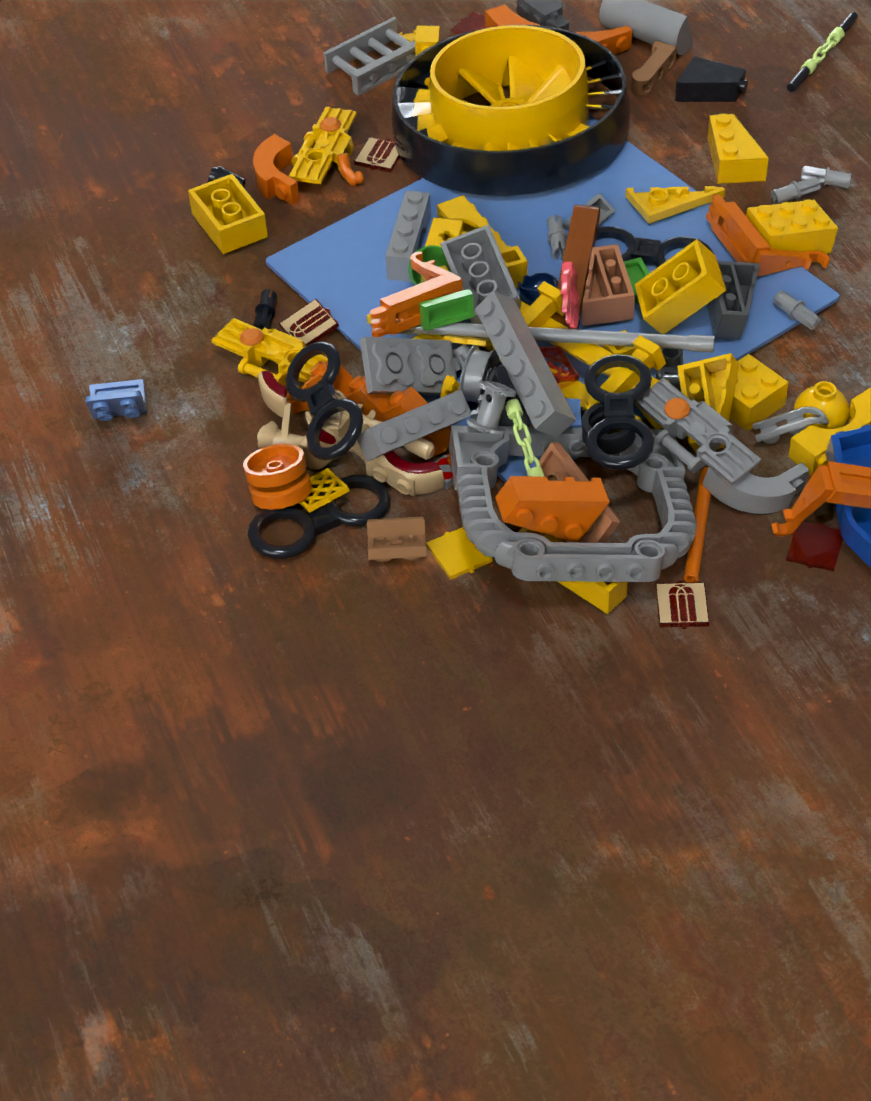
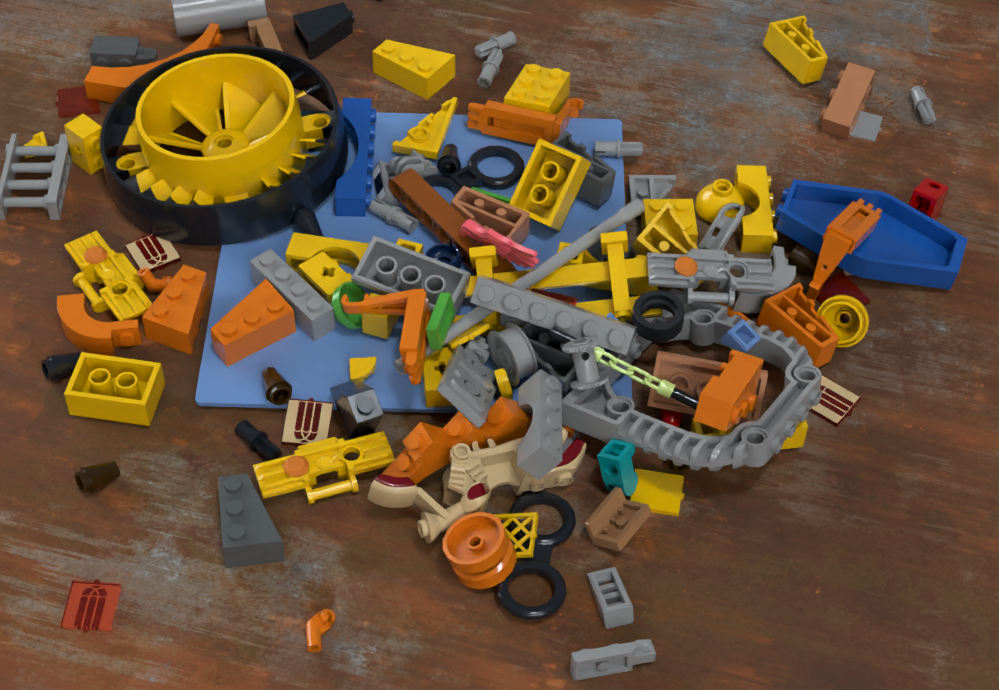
camera: 55 degrees left, 0 degrees up
medium blue bracket [86,379,147,421] -> none
black bar [285,341,363,461] -> none
black bar [584,354,655,470] -> none
none -> clear red piece [60,579,122,633]
none -> dark brown cone [75,461,120,494]
none -> orange wedge [142,264,210,355]
none -> orange wedge [210,279,296,367]
none -> dark grey wedge [218,473,285,568]
none -> dark brown cone [261,367,292,405]
none -> black cone [293,208,324,237]
none -> orange arm [306,609,336,653]
none -> black slope [330,379,384,440]
none -> blue arch [335,98,376,217]
none -> light grey arm [389,150,438,178]
none -> black cone [437,144,461,177]
none -> light grey hinge [570,639,656,681]
none -> light grey slope [587,567,634,629]
none -> teal leg [597,439,638,496]
none -> light grey wing [628,175,676,216]
none -> medium blue slope [719,319,761,353]
none -> orange wedge [757,283,839,368]
none -> yellow piece [817,295,869,347]

